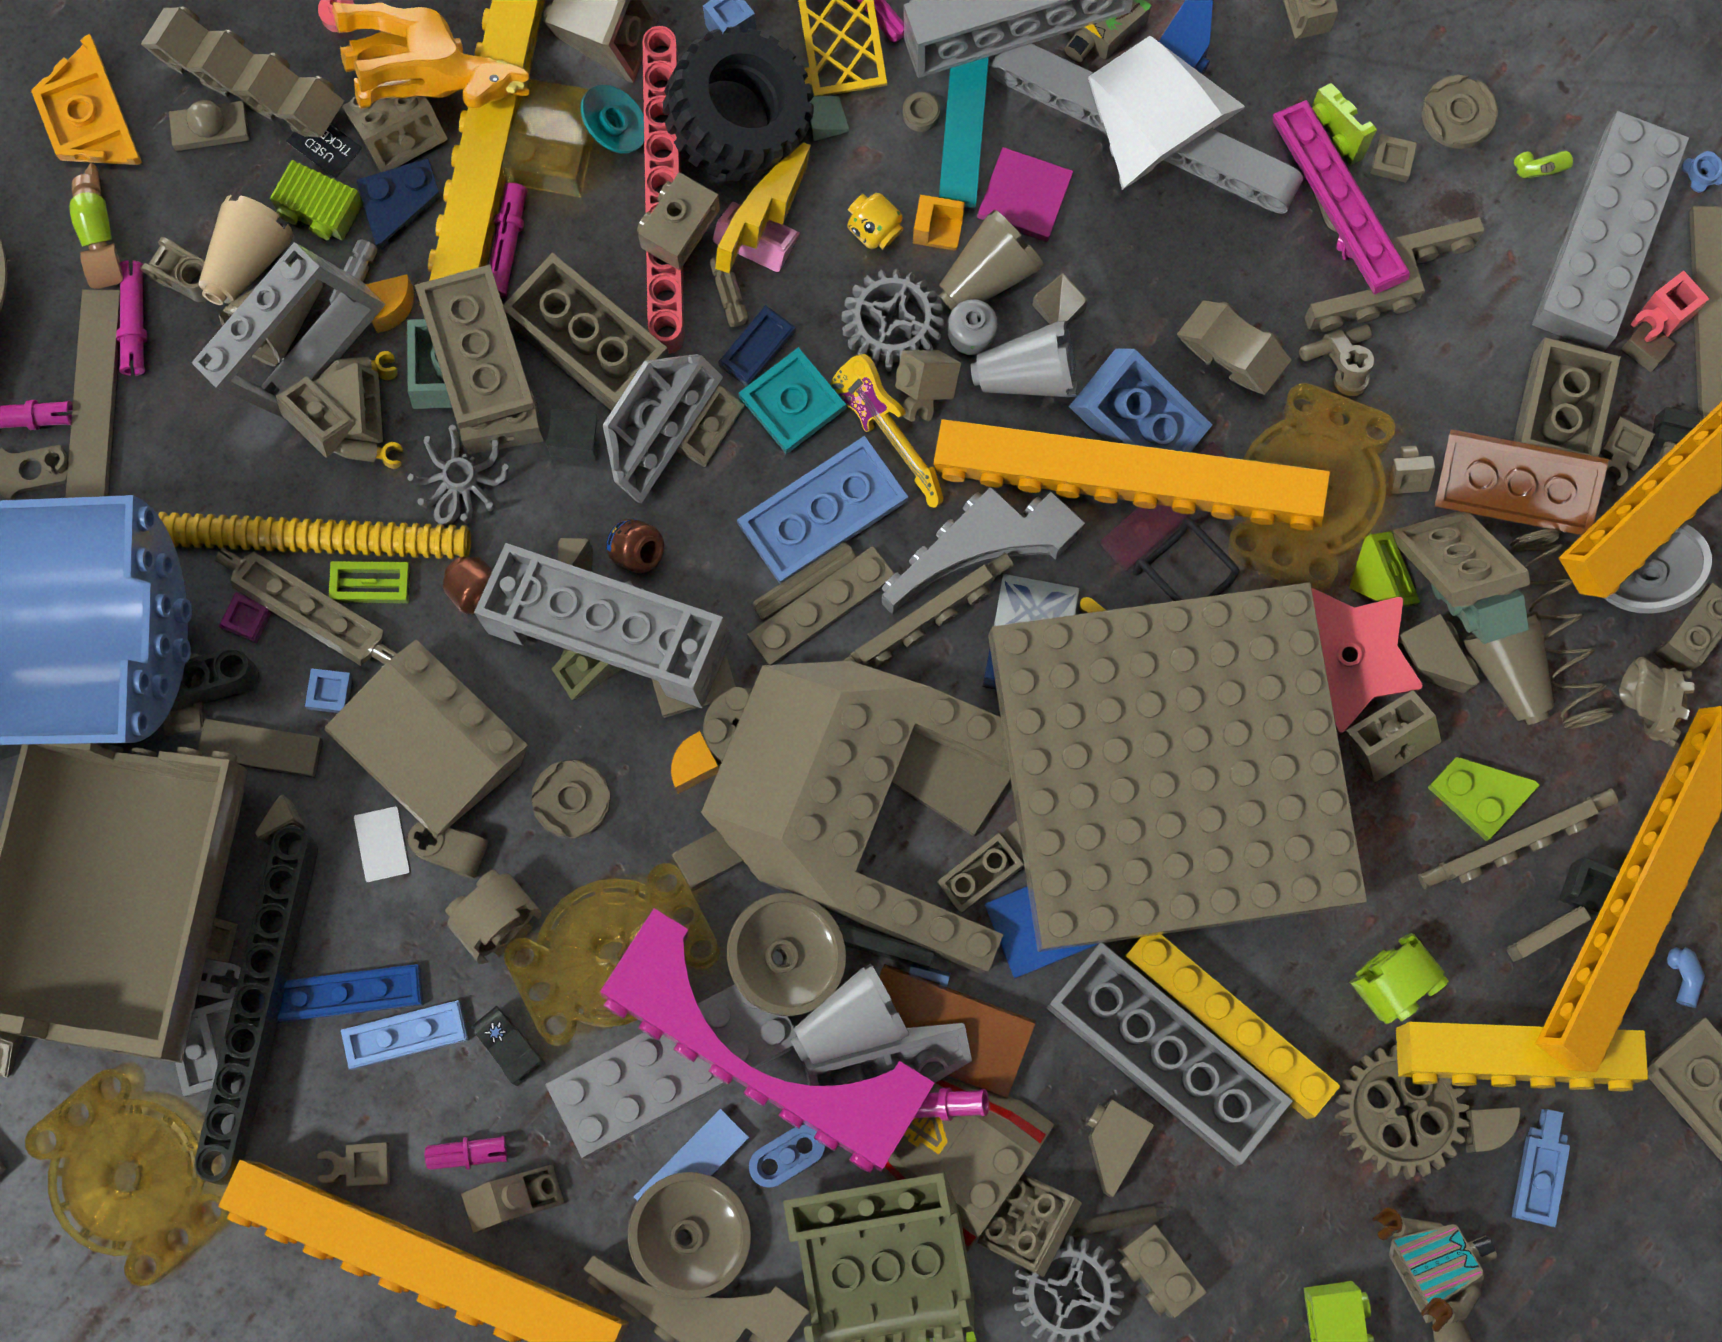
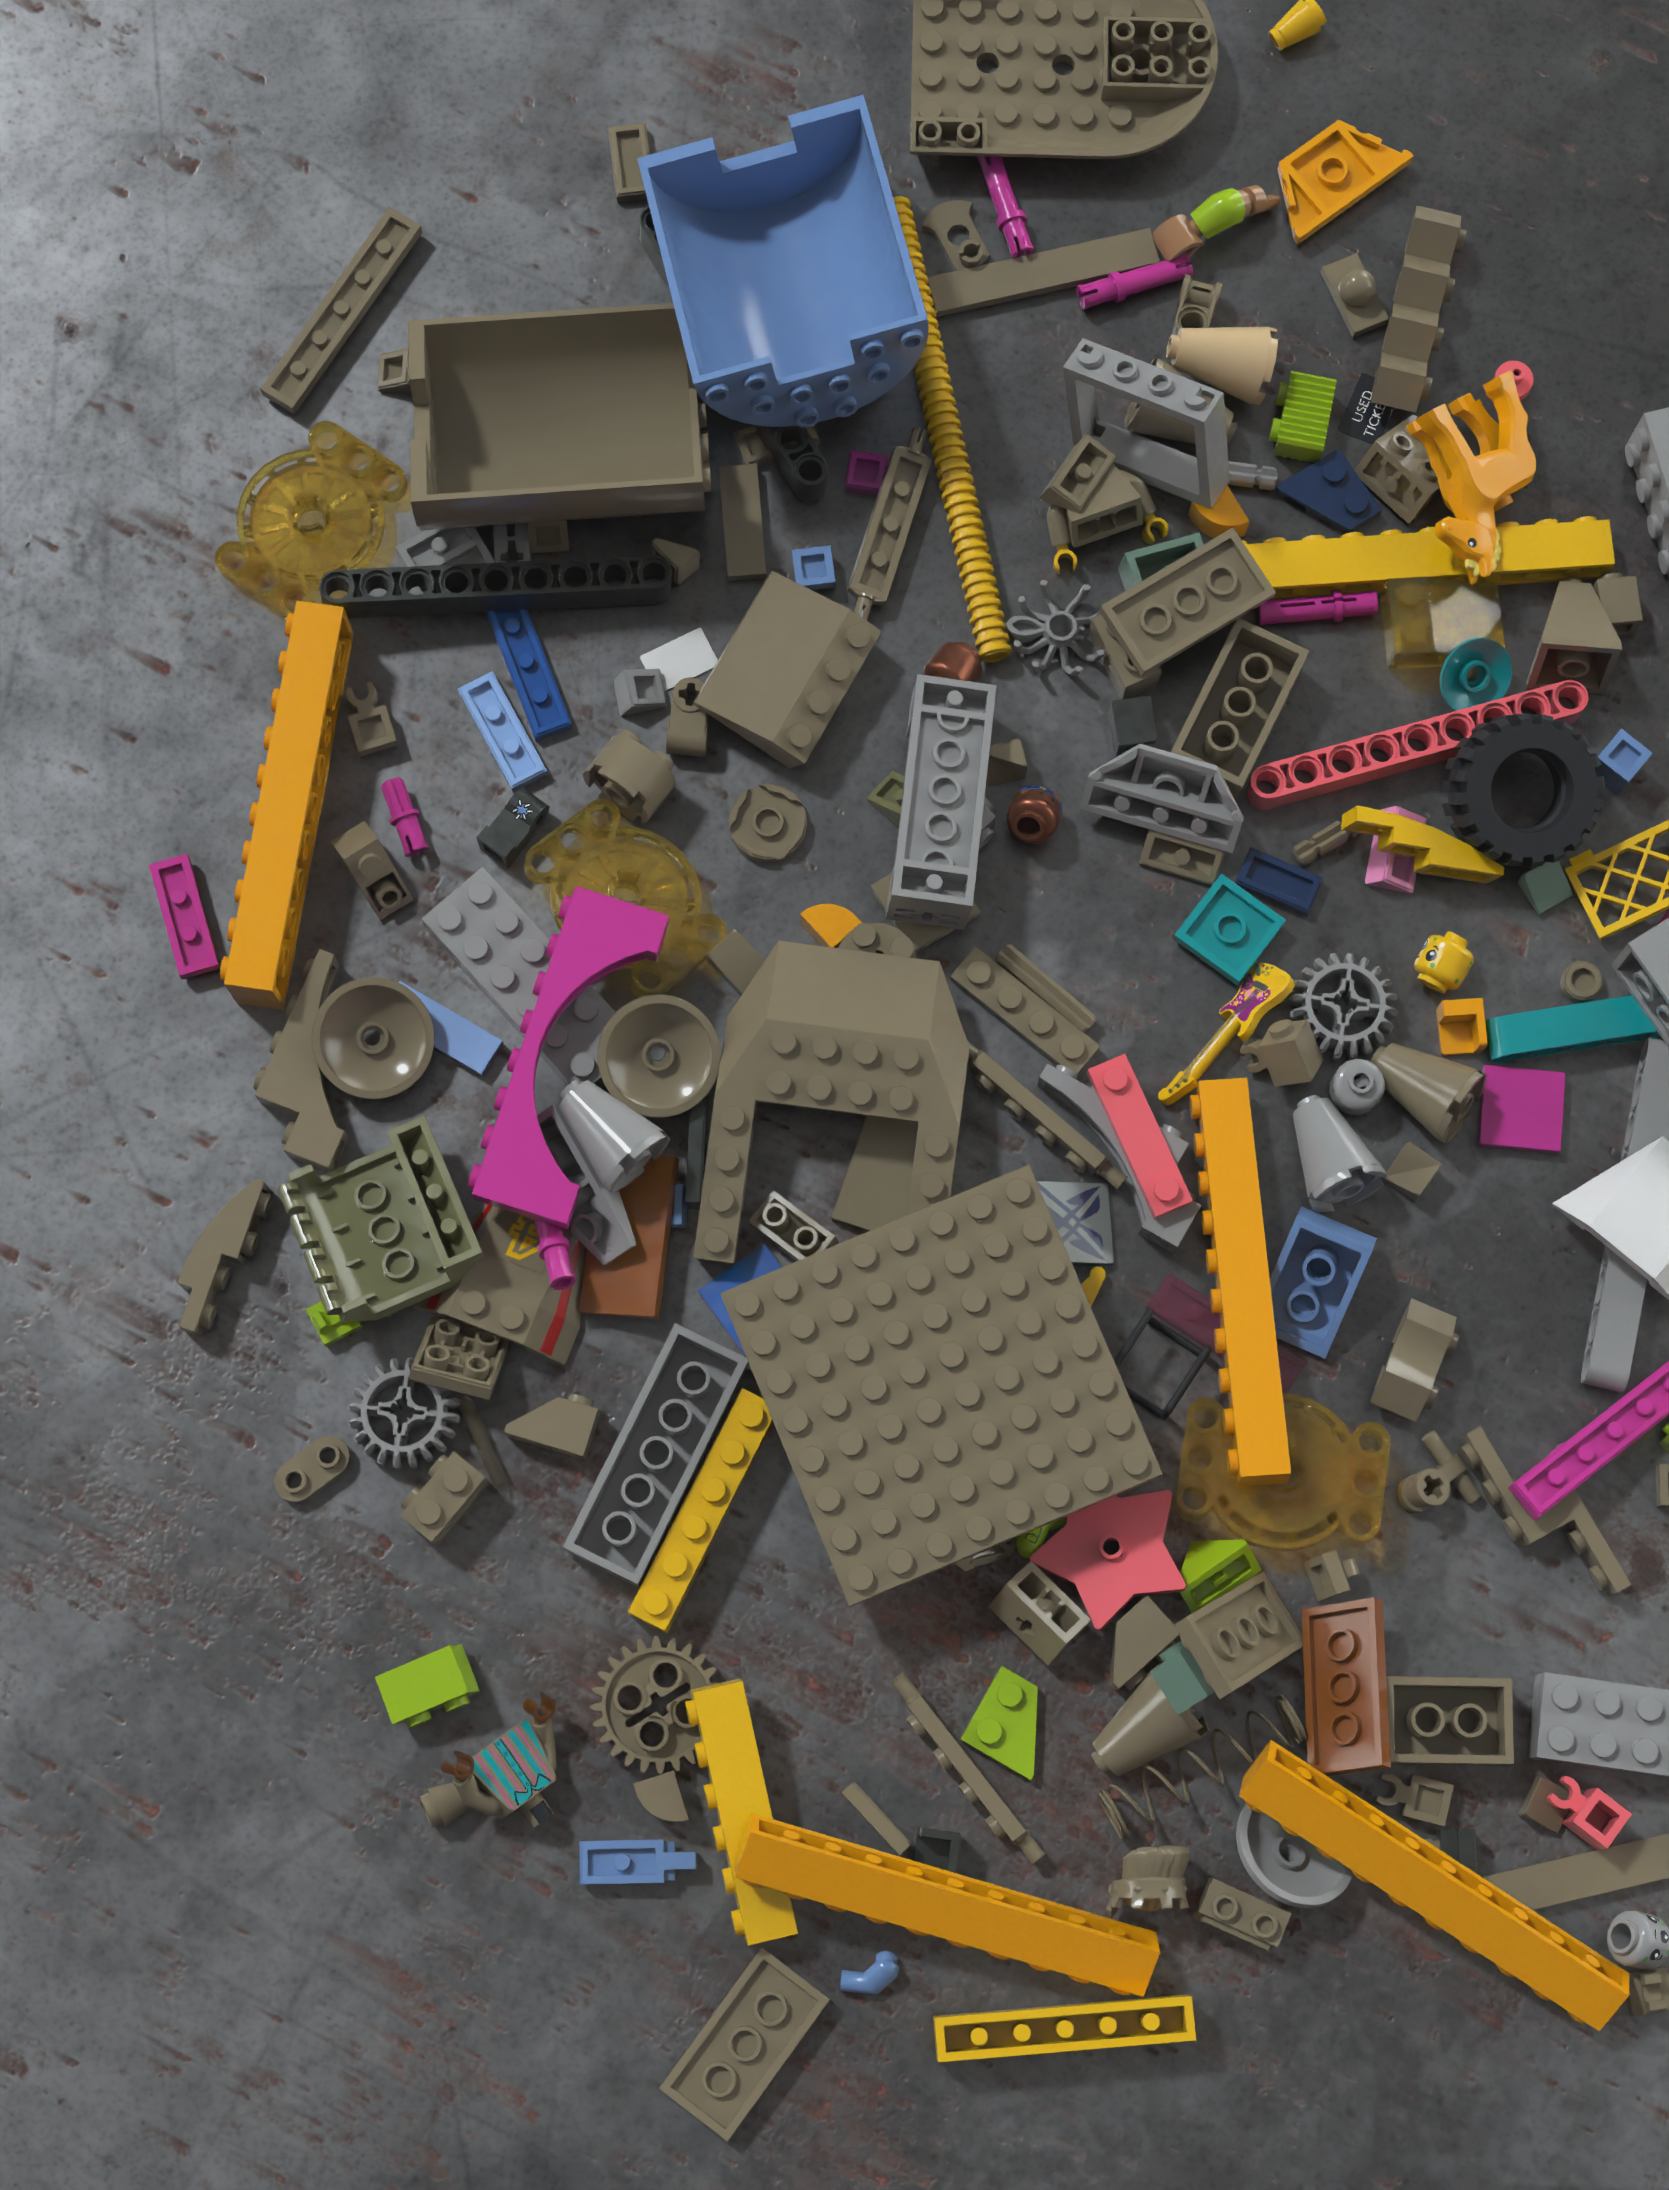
camera: 75 degrees right, 0 degrees up
lime tile [329,561,411,603] -> none
dark tan brick [637,172,720,270] -> none
medium blue plate [737,436,908,584] -> none
medium blue plate [749,1125,825,1188] -> none
lime brick [1349,933,1449,1024] -> none
none -> light grey slope [614,669,667,716]
none -> coral plate [1087,1054,1193,1219]

